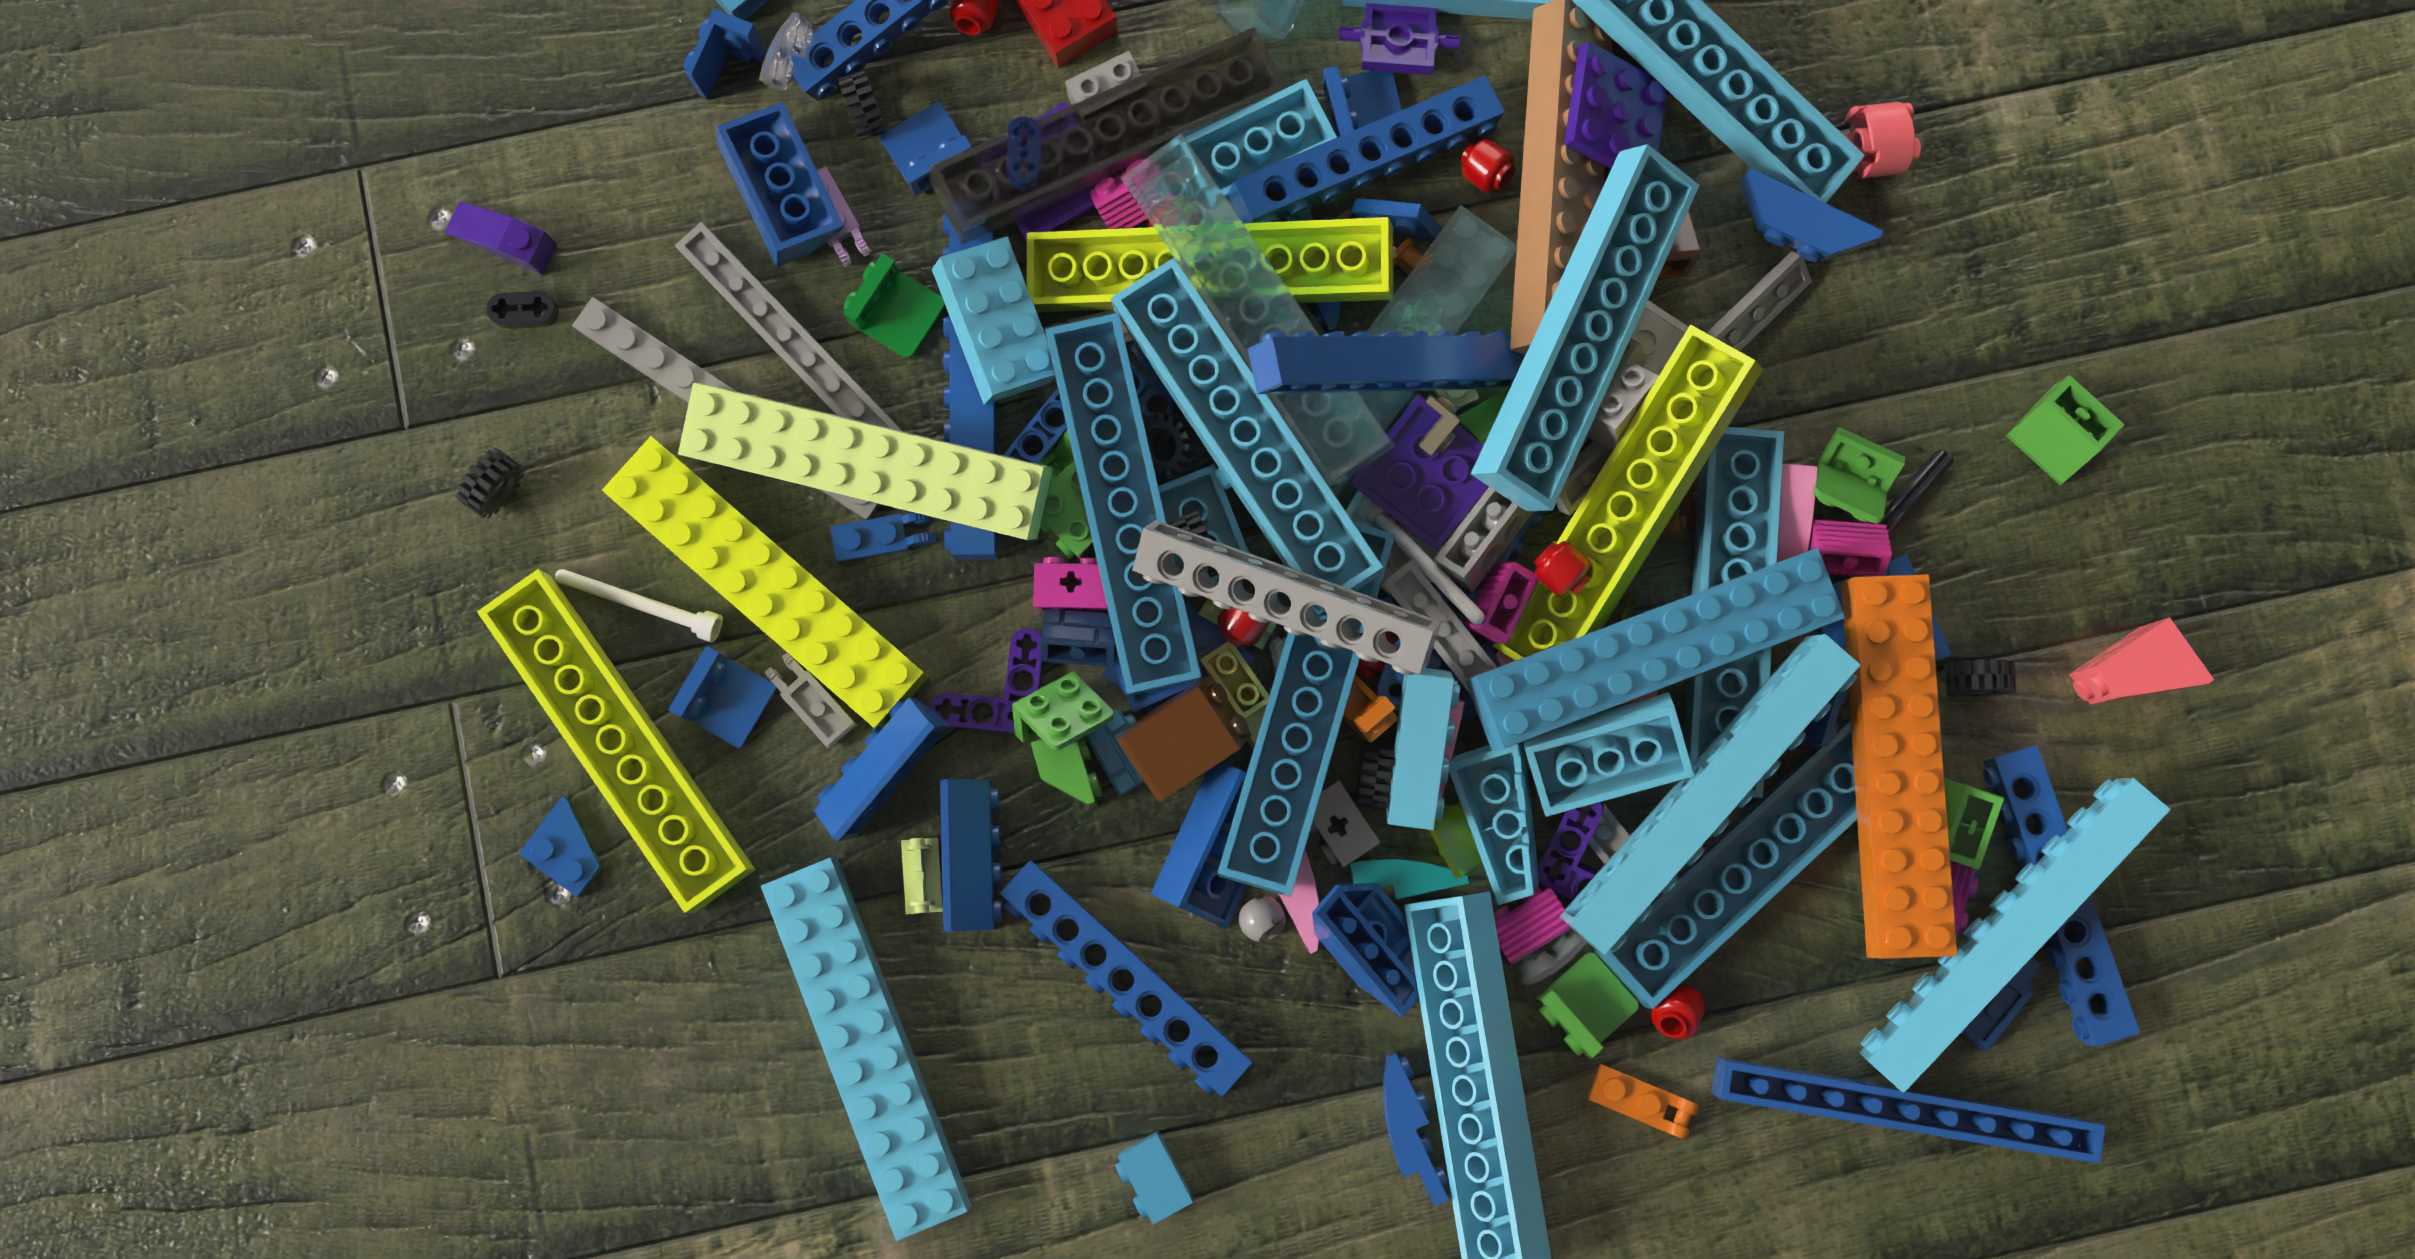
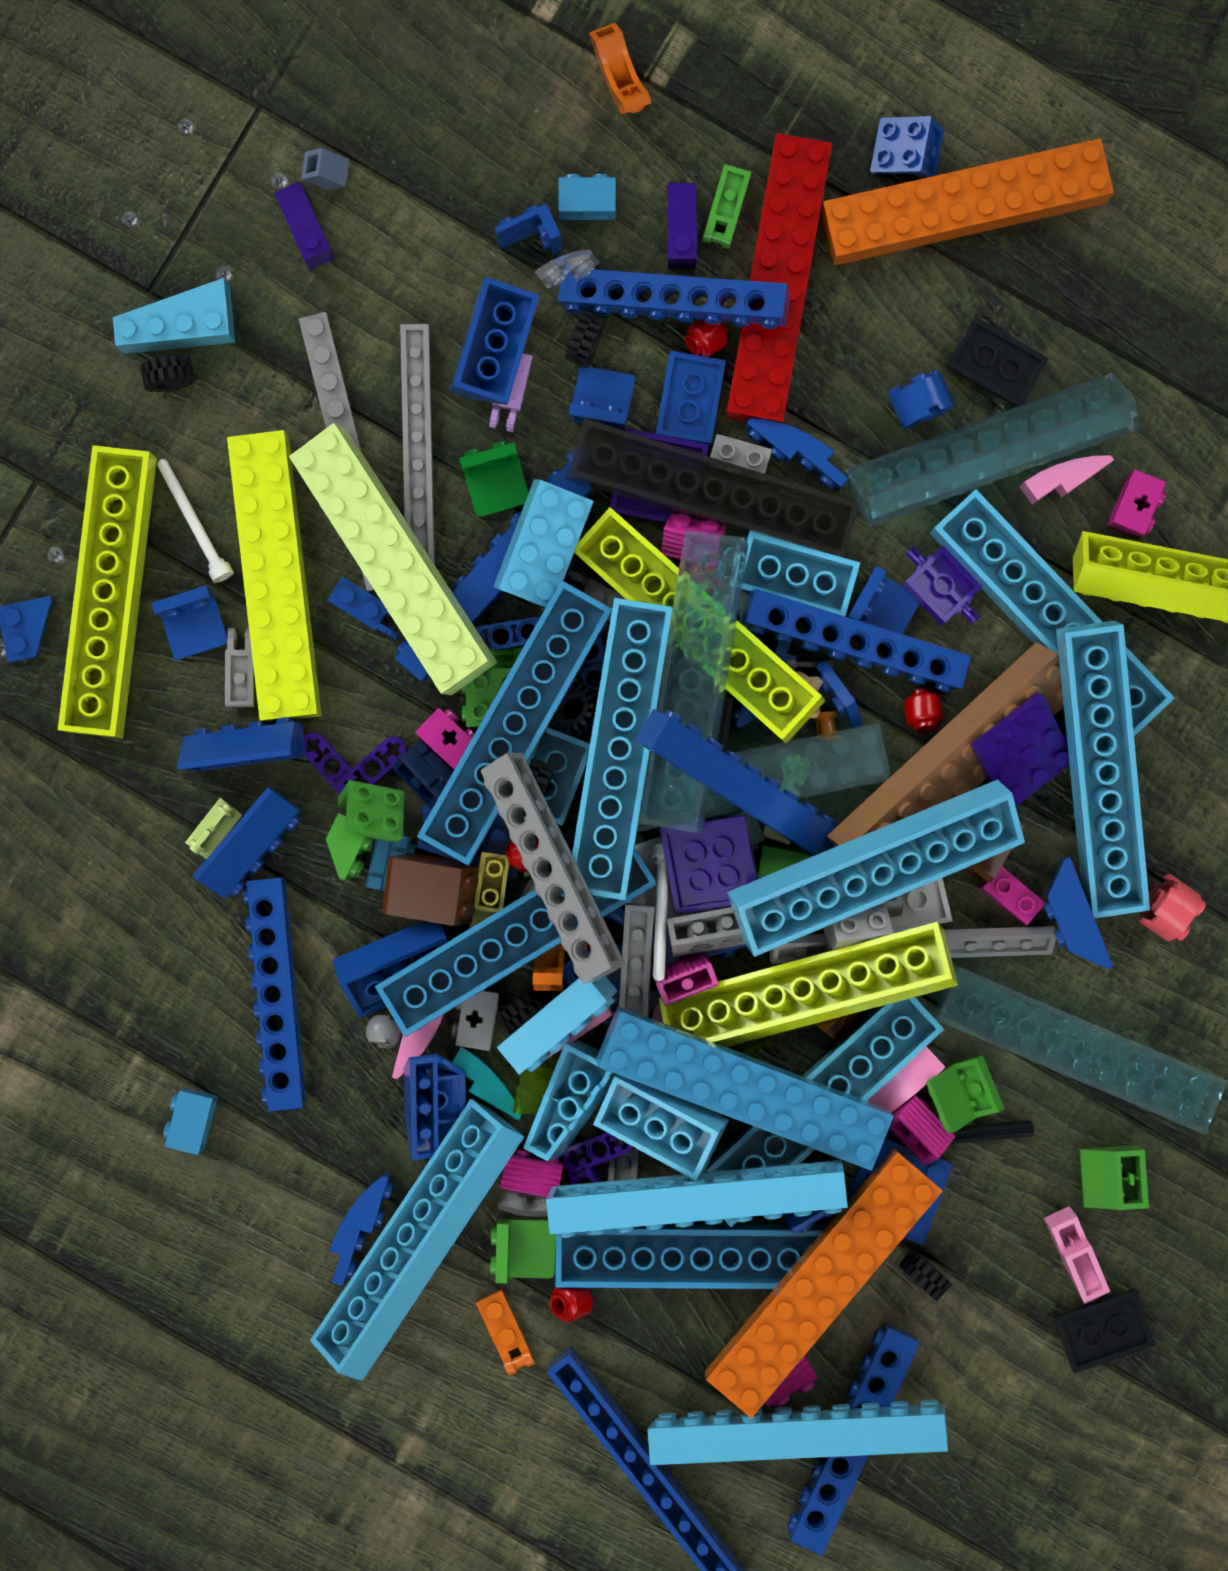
camera: 45 degrees right, 5 degrees up
black beam [486,291,559,329] -> none
medium azure brick [761,857,972,1241] -> none
clear blue beam [1007,116,1041,189] -> none
dark tan bracket [1419,394,1460,455] -> none
red head [1534,541,1591,596] -> none
bright green slope [1944,777,2004,870] -> none
blue hinge [1961,958,2042,1052] -> none
coral slope [2069,617,2214,705] -> none
none -> medium azure wedge [113,278,235,354]
none -> sand blue brick [301,148,349,190]
none -> blue plate [656,351,726,446]
none -> blue slope [745,418,849,492]
none -> clear light blue brick [933,965,1228,1135]
none -> dark pink brick [977,867,1045,925]
none -> bright pink slope [1043,1206,1110,1304]
none -> black plate [1053,1288,1156,1374]

